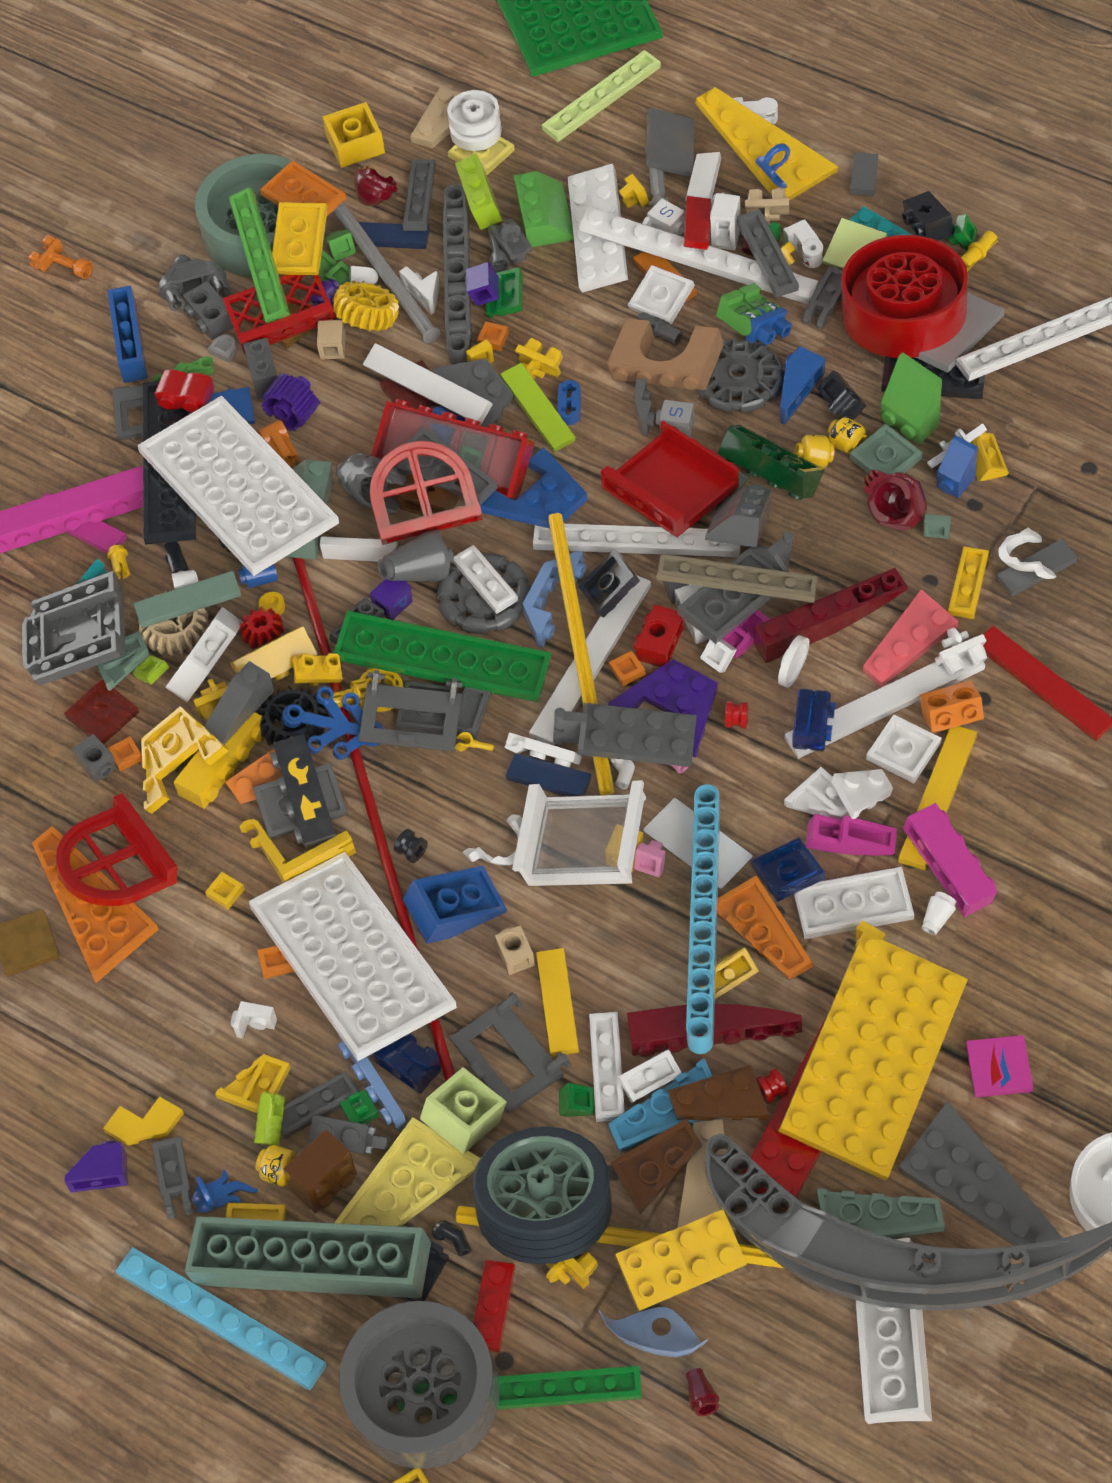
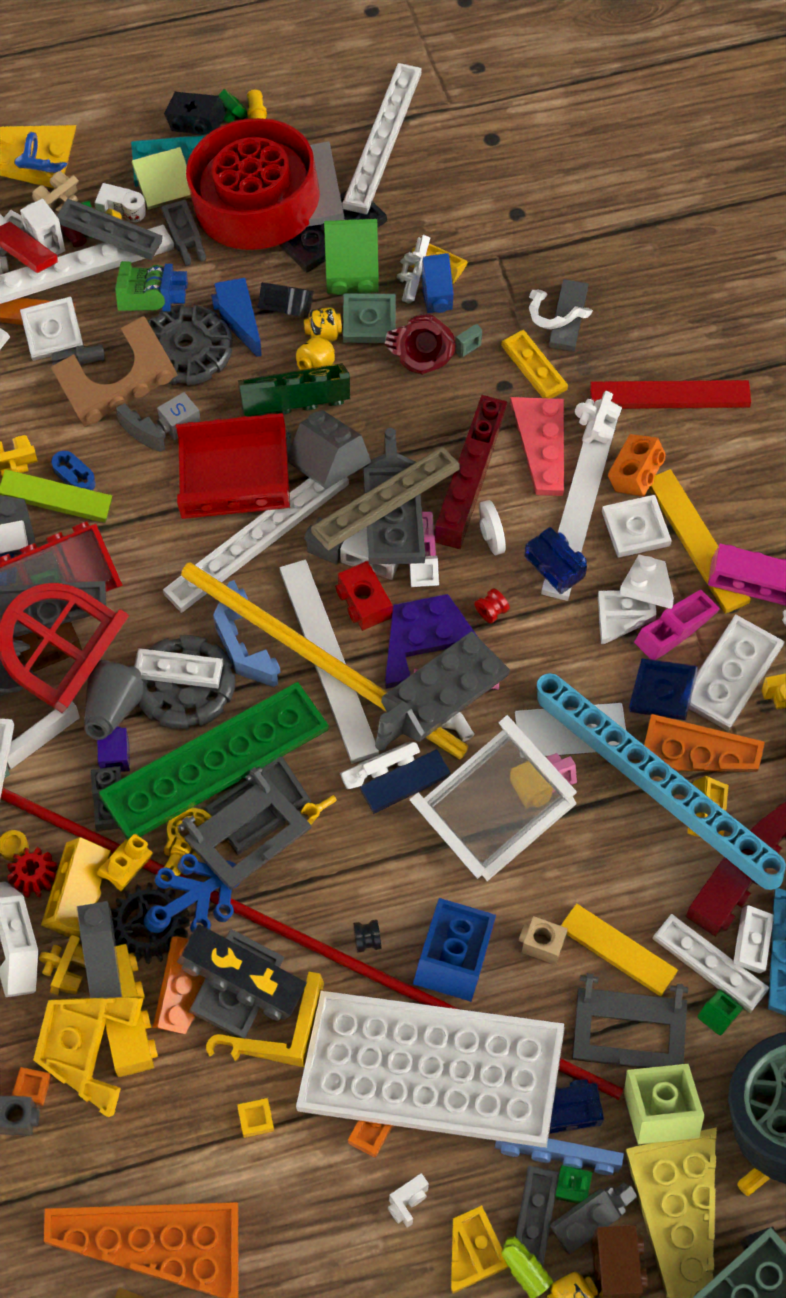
camera: 55 degrees left, 5 degrees up
red window [56,793,177,906] -> none
black arm [432,1220,472,1256] -> none
white helmet [463,814,522,865] -> none
blue wing [480,447,587,529] -> none
black hinge [578,549,640,618] -> none
orange plate [609,650,645,687] -> none
dark grey tile [850,153,878,196] -> none

